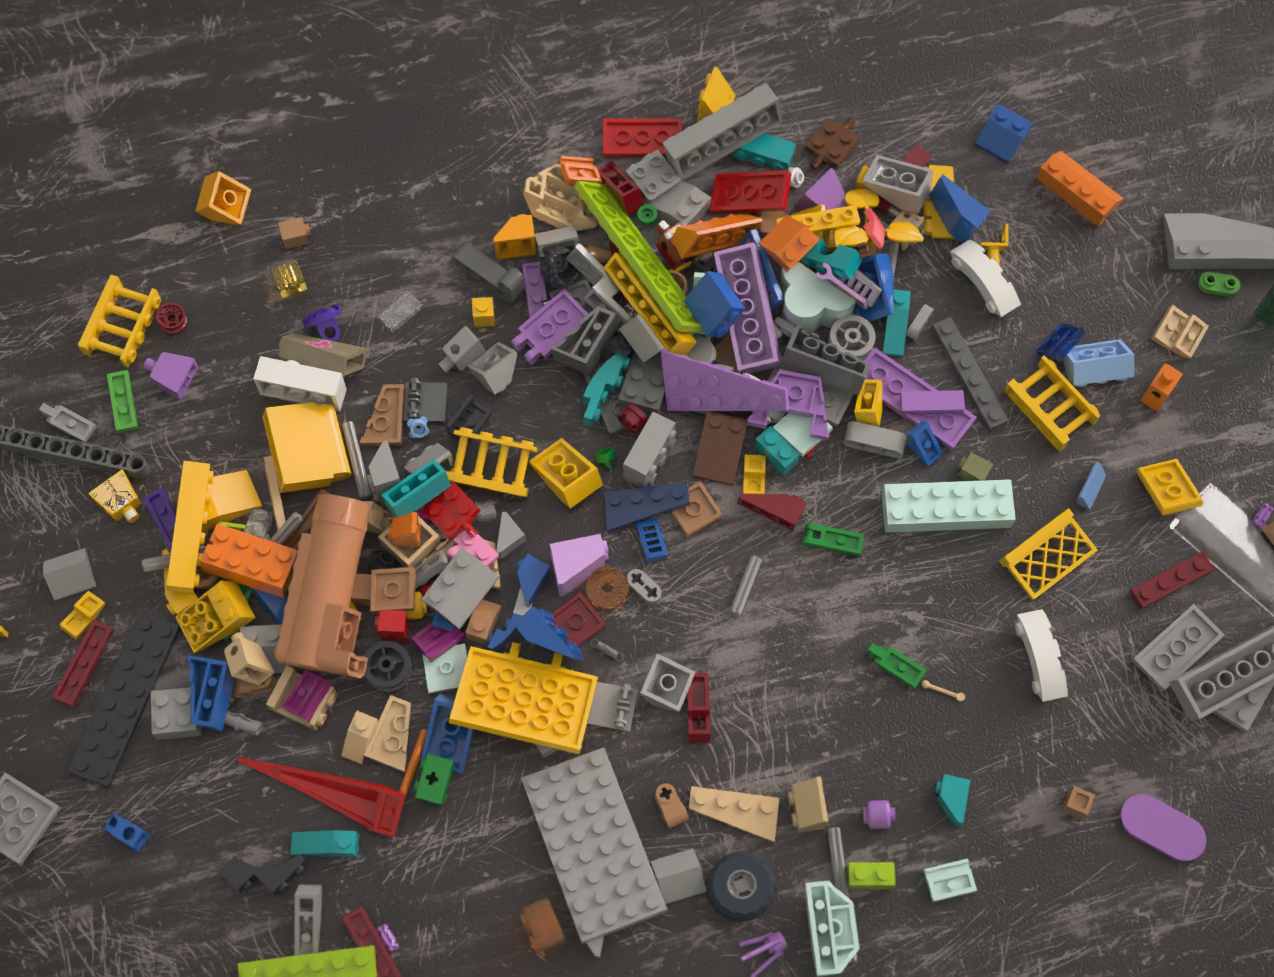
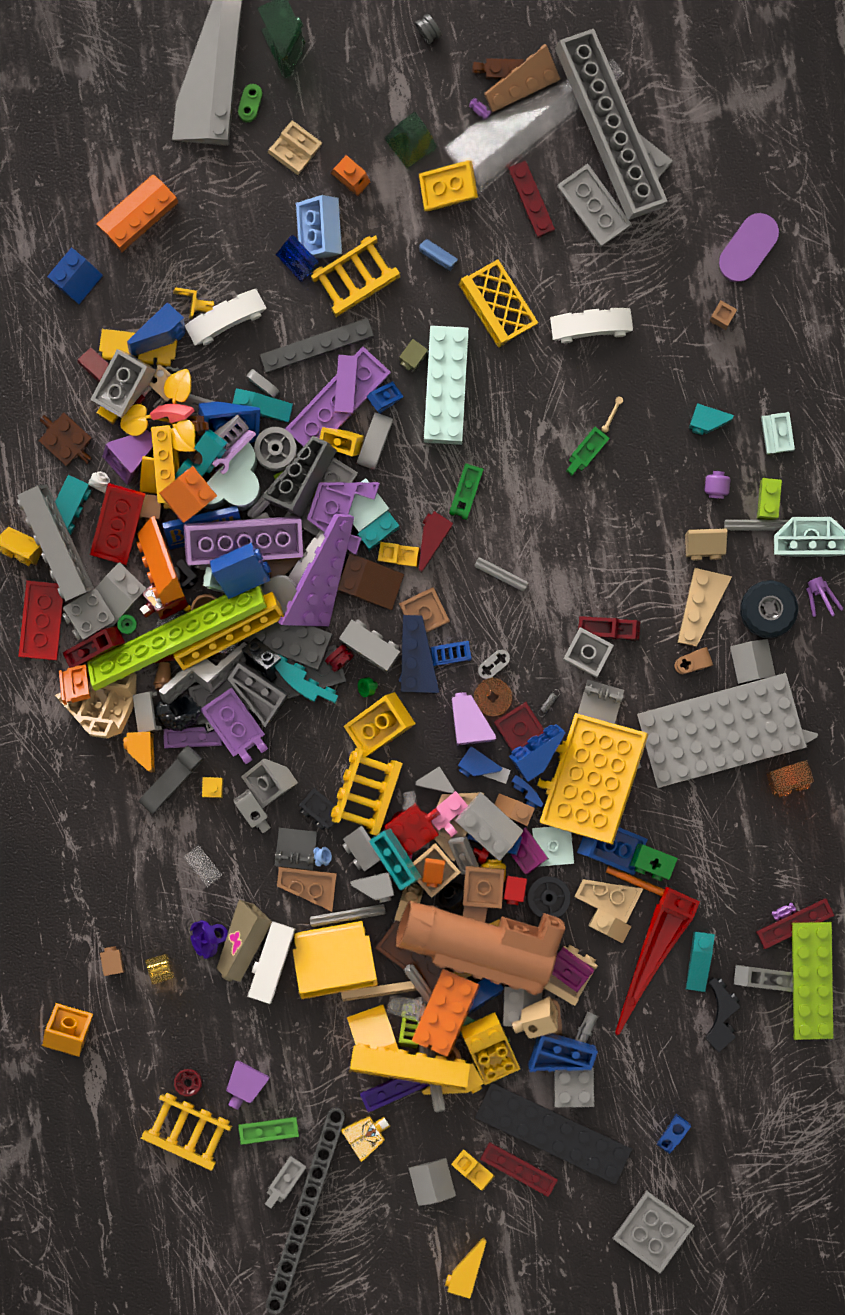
camera: 85 degrees left, 15 degrees up
light grey slope [619,314,664,363] -> none
none -> clear green slope [385,112,437,169]

